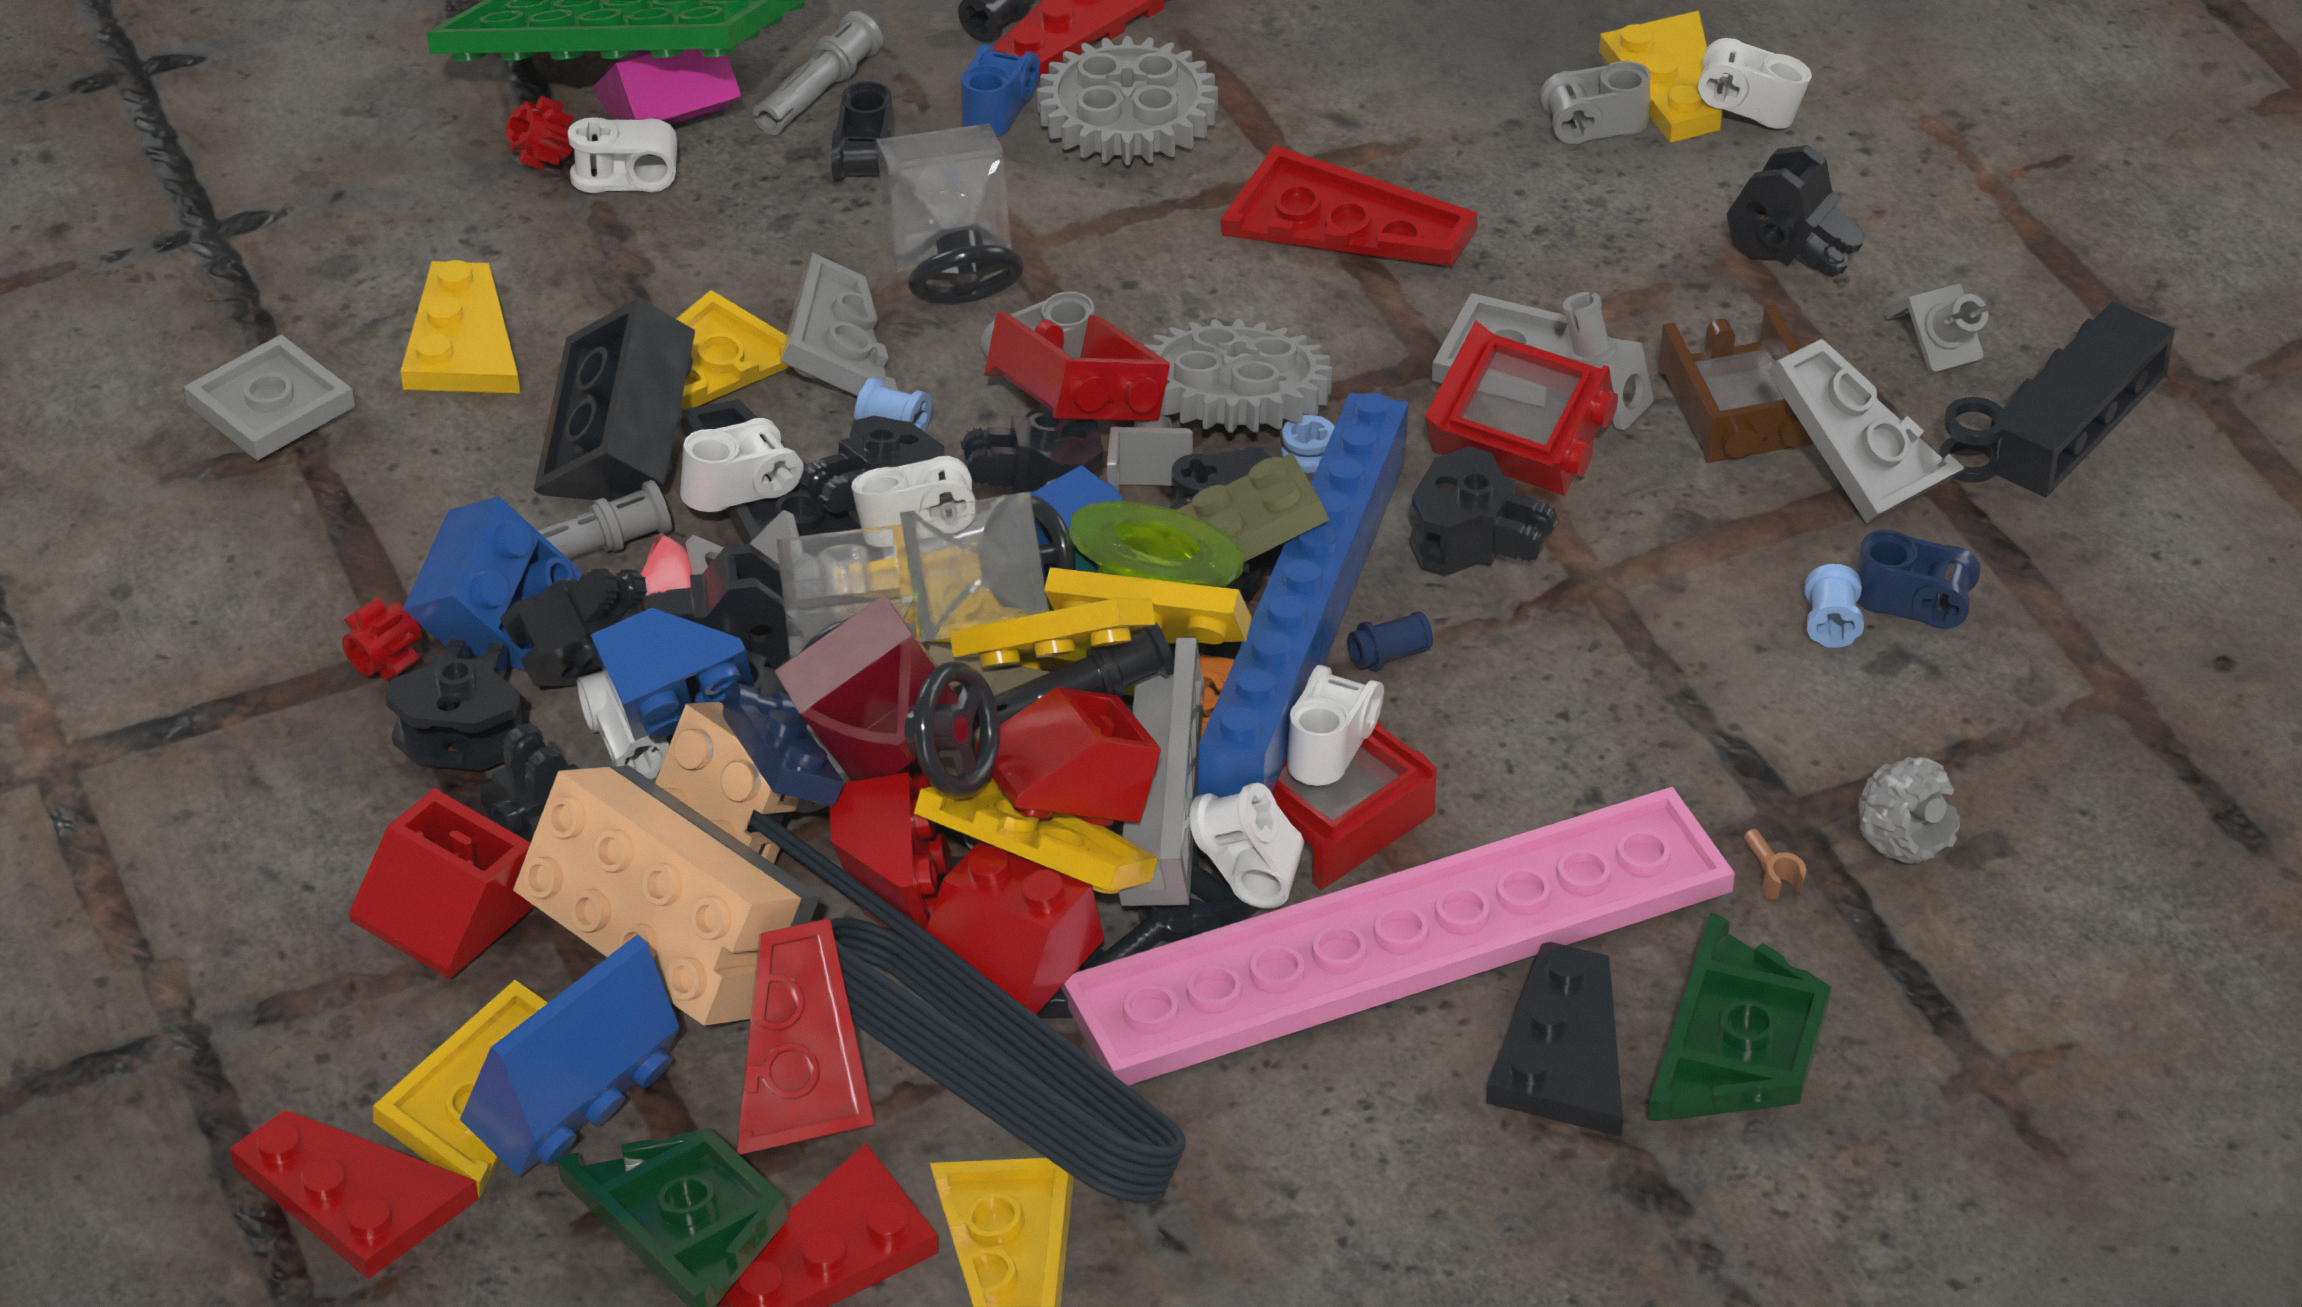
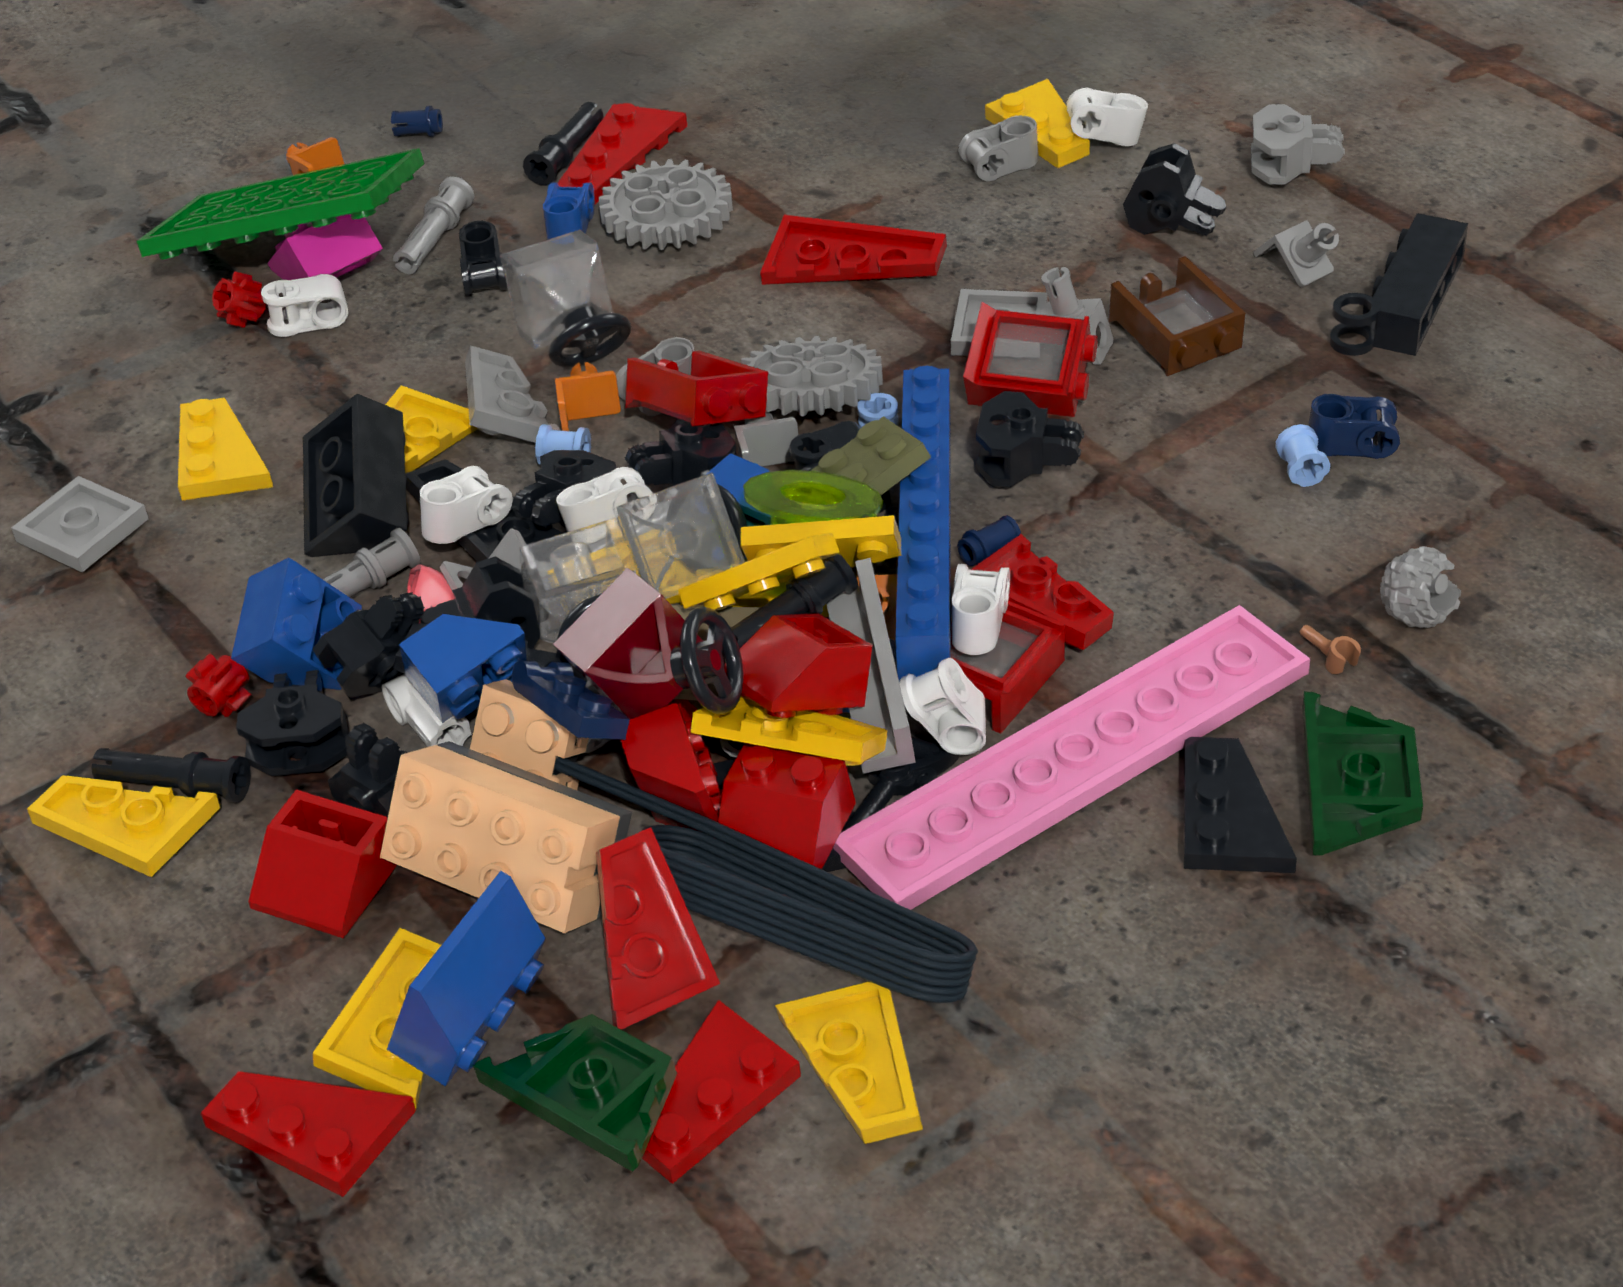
camera: 10 degrees left, 0 degrees up
light grey wing [1767,339,1965,524] -> none
none -> yellow wing [27,775,220,877]
none -> black pin [91,748,251,803]
none -> orange bracket [555,362,621,431]
none -> red wing [971,534,1114,650]
none -> light grey hinge [1251,104,1345,184]

